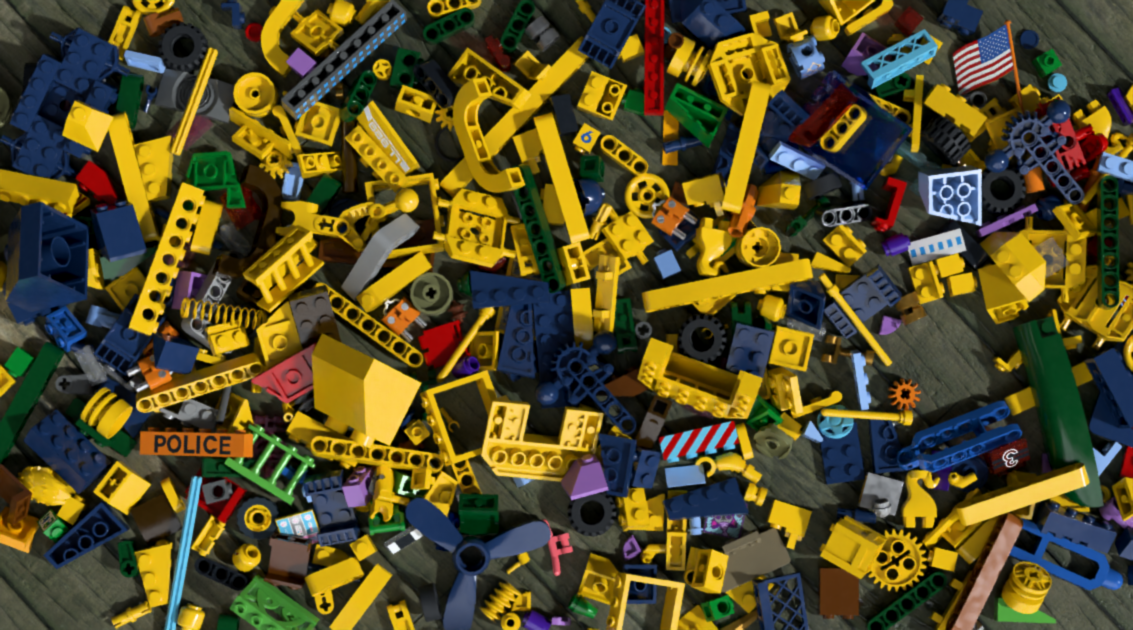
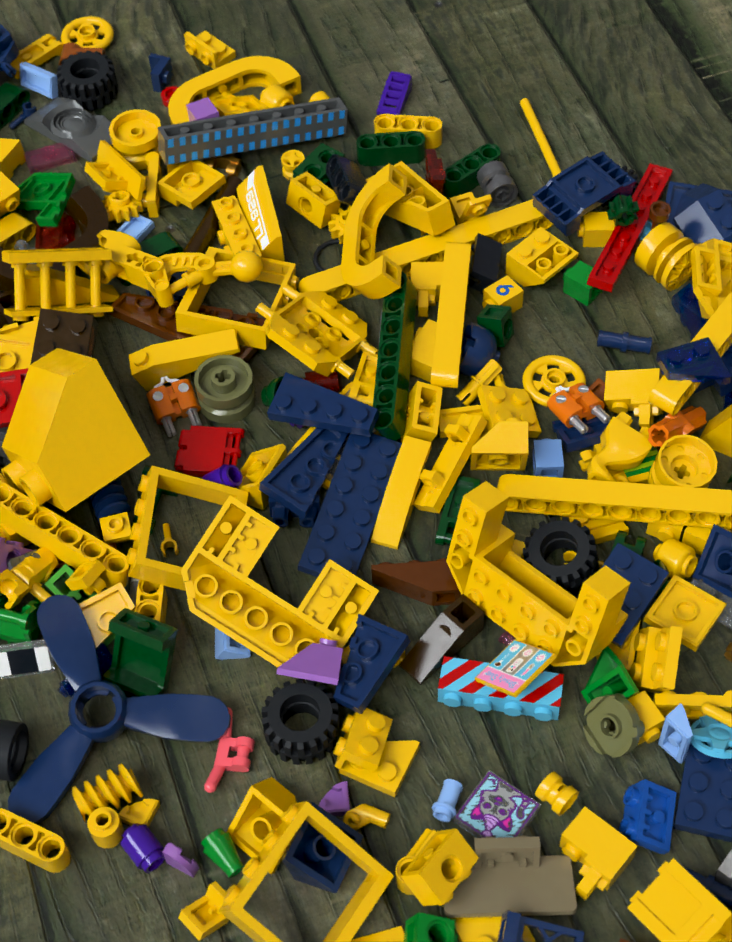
camera: 25 degrees right, 30 degrees down
yellow axle [170,47,218,155] -> none
yellow slope [297,151,342,178] -> none
yellow beam [313,283,424,368] -> none
dark green beam [339,70,377,122] -> none
light grey beam [341,213,420,301] -> none
yellow piece [436,308,496,383] -> none
copper wheel [447,300,468,323] -> none
yellow hand [506,552,530,574] -> none
dark blue piece [534,330,636,435] -> none
yellow beam [600,135,648,176] -> none
dark blue bracket [630,445,662,489] -> none
light orange piece [662,111,679,166] -> none
dark blue wing [662,477,749,520] -> none
green wedge [665,83,728,148] -> none
light blue slope [665,464,706,488] -> none
yellow slope [666,490,687,571] -> none
yellow piece [695,452,762,484] -> none
yellow beam [735,423,754,460] -> none
none -> yellow slope [470,418,528,471]
none -> piece [474,639,557,698]
none -> dark green gear [607,195,640,226]
none -> blue bracket [619,779,677,855]
none -> clear blue wing [656,337,732,385]

